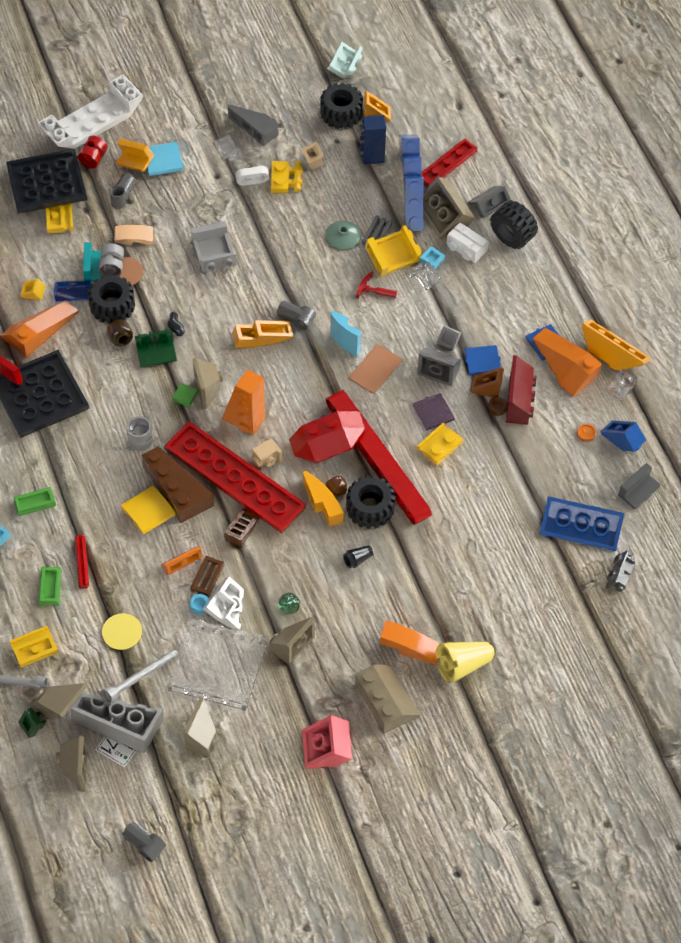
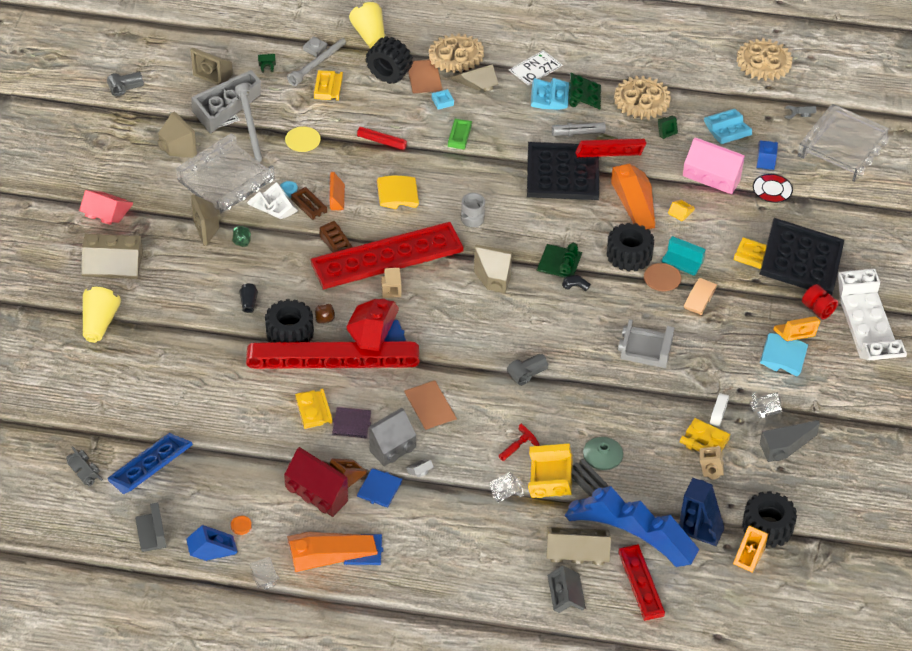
camera: 120 degrees right, 10 degrees down
dark tan slope [30,683,87,719] -> none
bright green tile [38,567,62,606] -> none
clear blue slope [54,280,91,301] -> none
light grey wheel [99,243,124,277] -> none
dark brown head [107,319,133,347] -> none
dark grey piece [109,173,136,209] -> none
reddish brown wedge [142,446,214,523] -> none
orange wedge [222,369,265,435] -> none
light orange slope [232,320,293,348] -> none
light orange slope [303,471,344,527] -> none
light aqua bracket [327,42,363,80] -> none
medium azure slope [330,310,361,357] -> none
orange slope [380,620,439,665] -> none
medium azure plate [420,246,445,270] -> none
white brick [447,223,489,263] -> none
black tyre [490,200,538,249] -> none
light orange wedge [581,319,651,371] -> none

